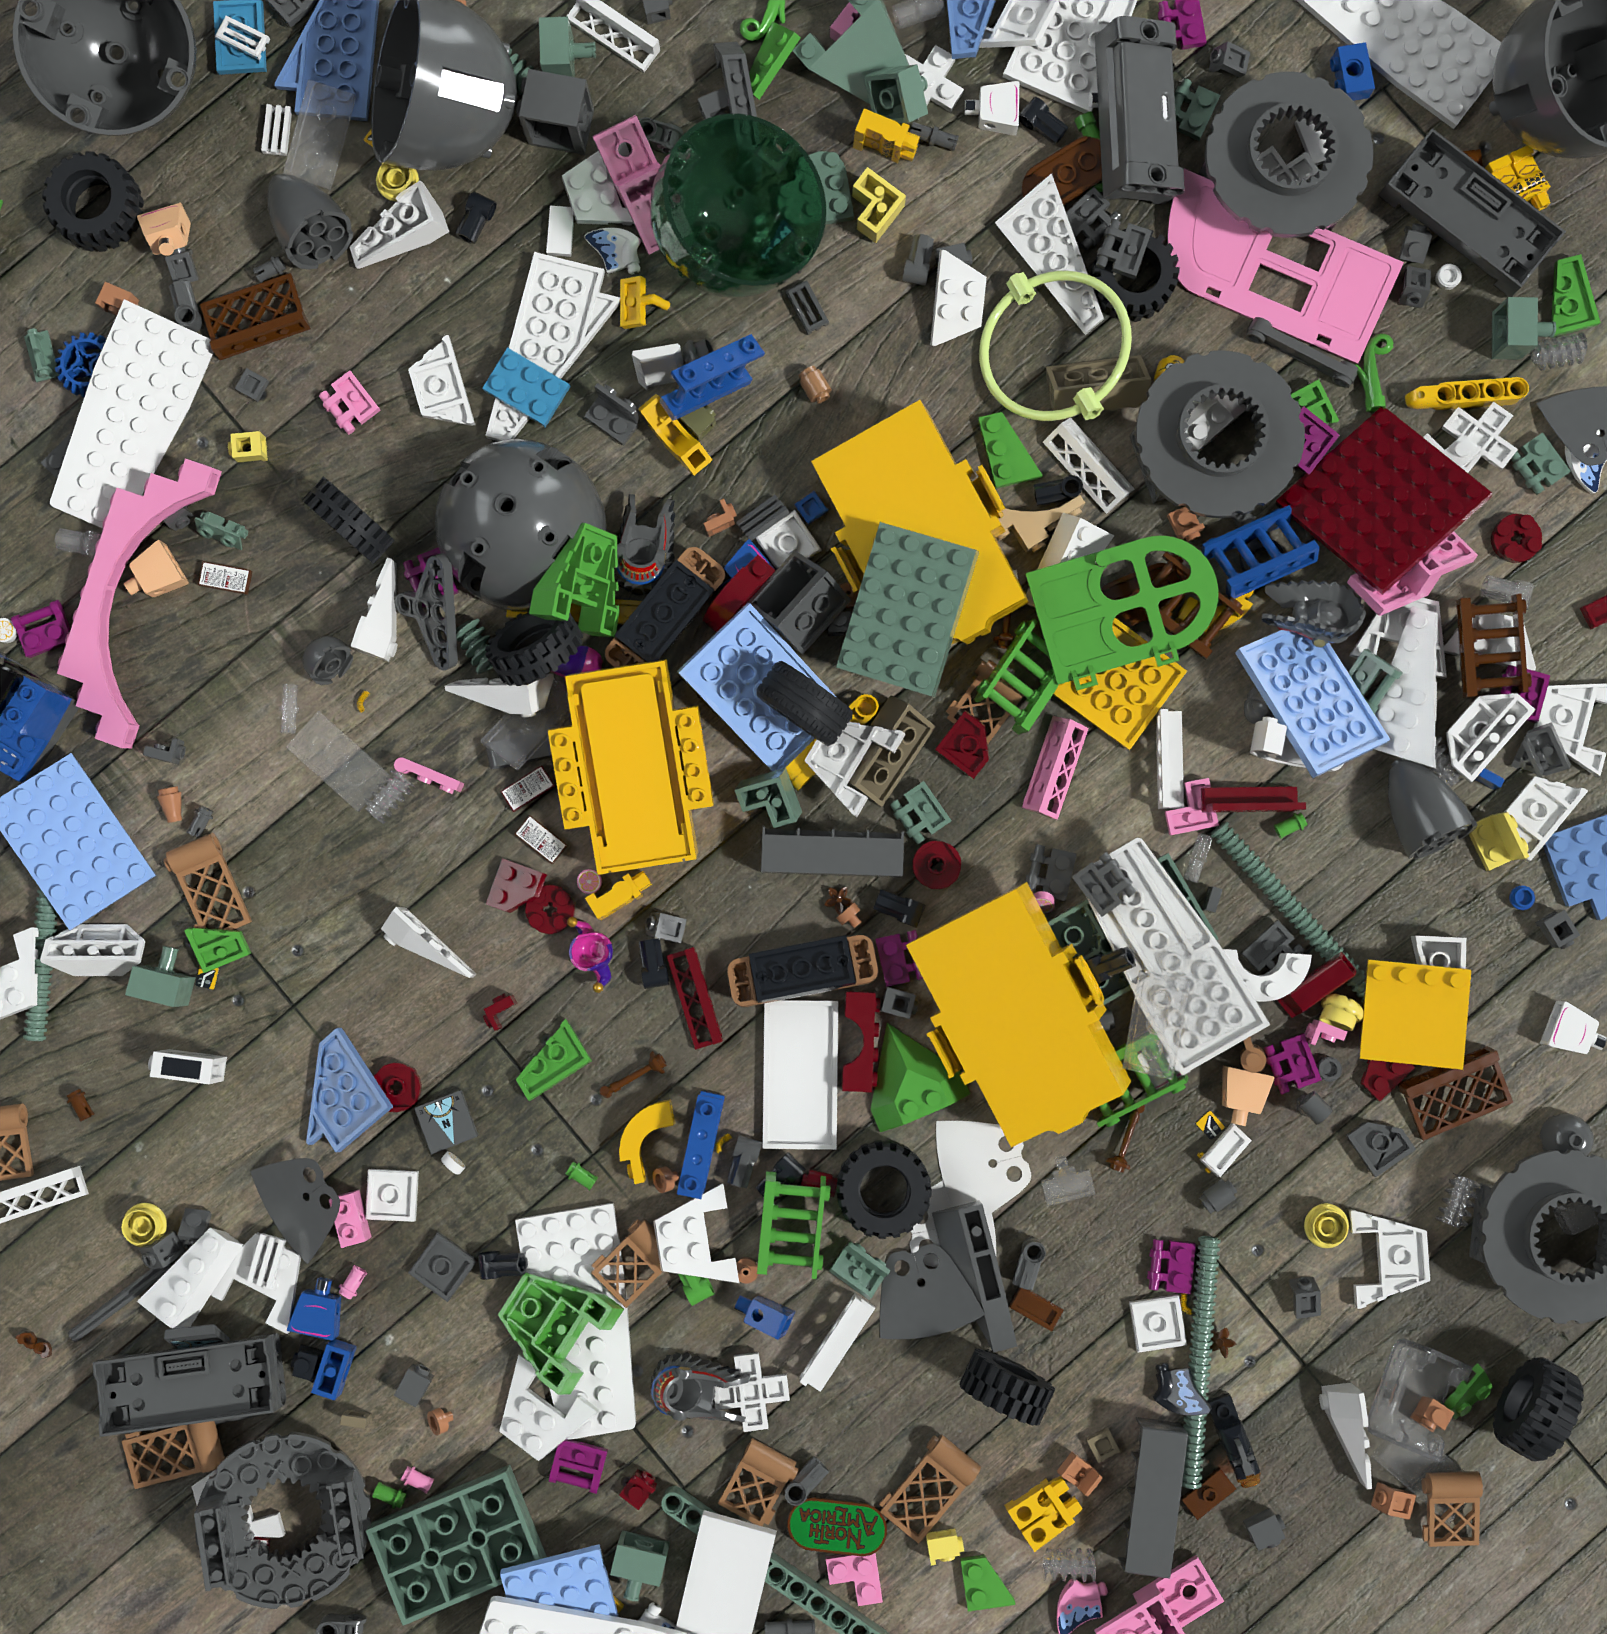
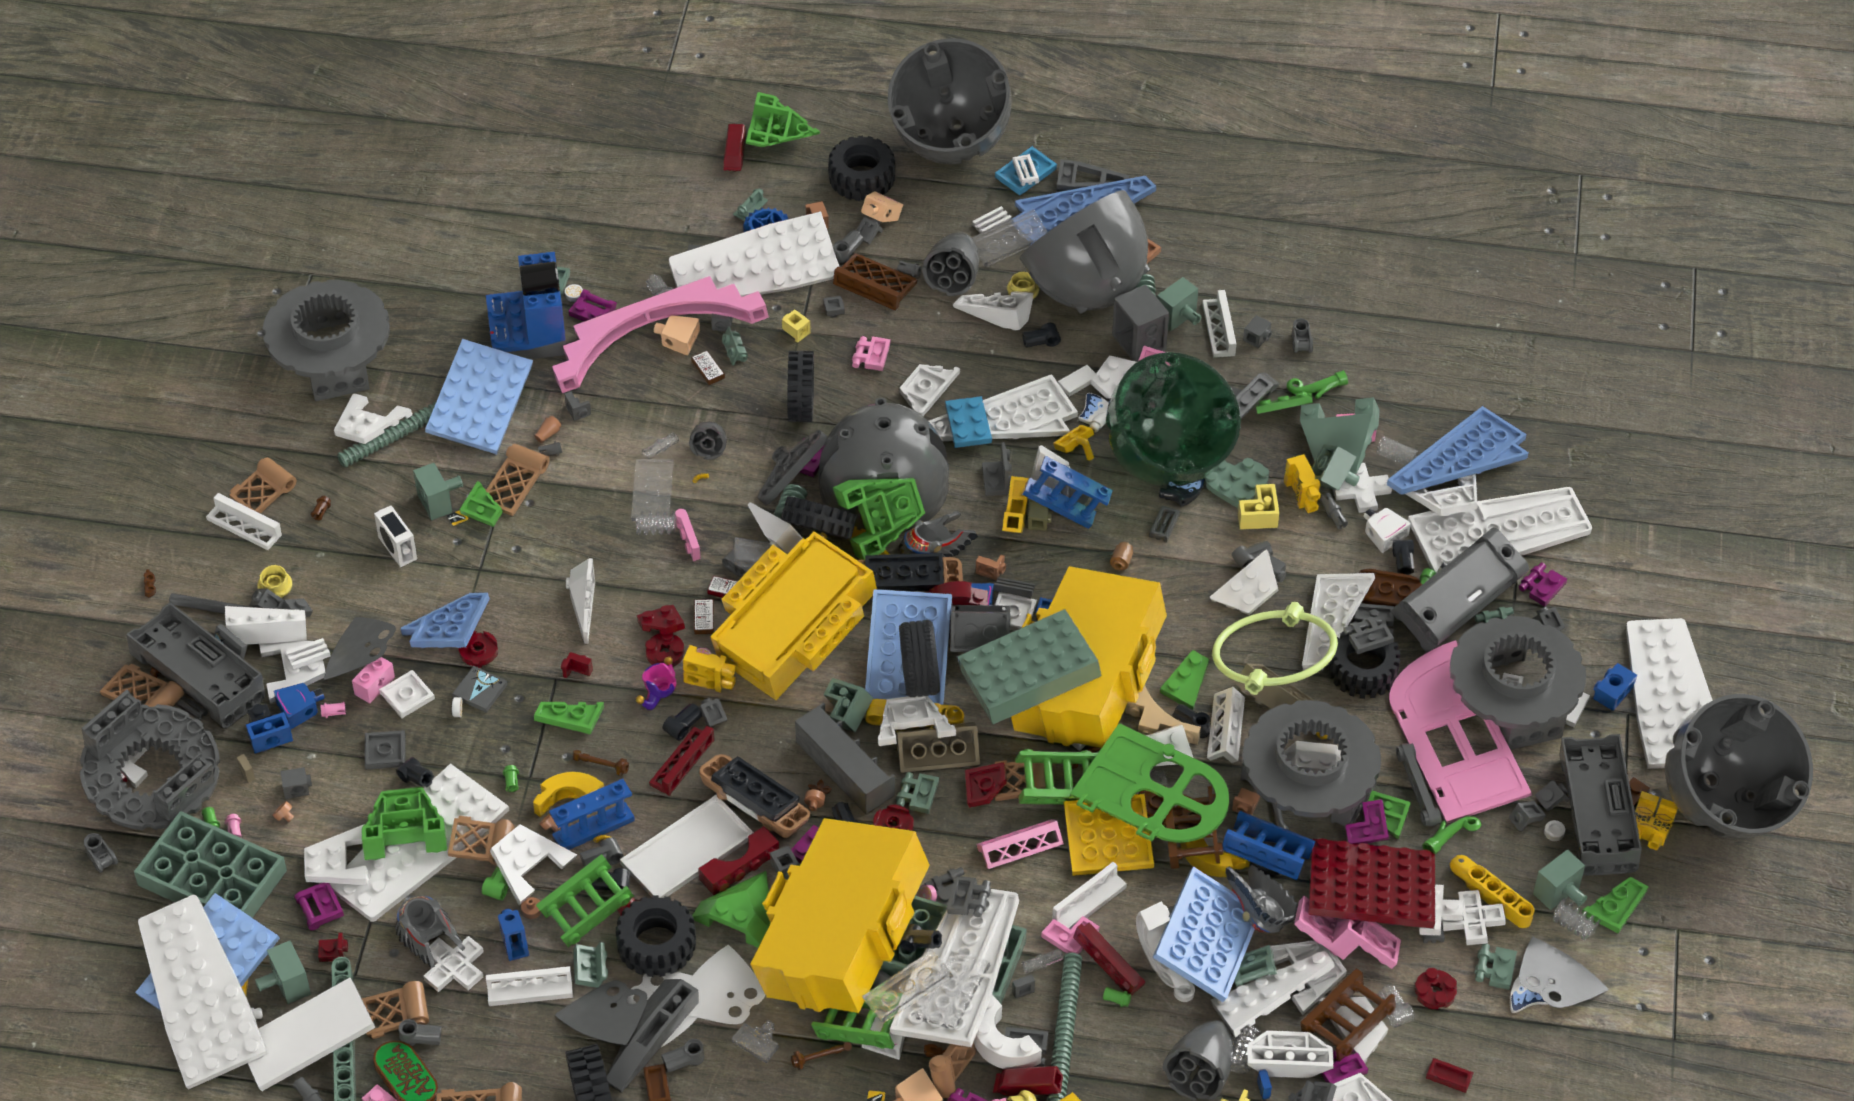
camera: 45 degrees right, 35 degrees down
white wedge [40,924,145,976] -> none
white wedge [351,558,398,662] -> none

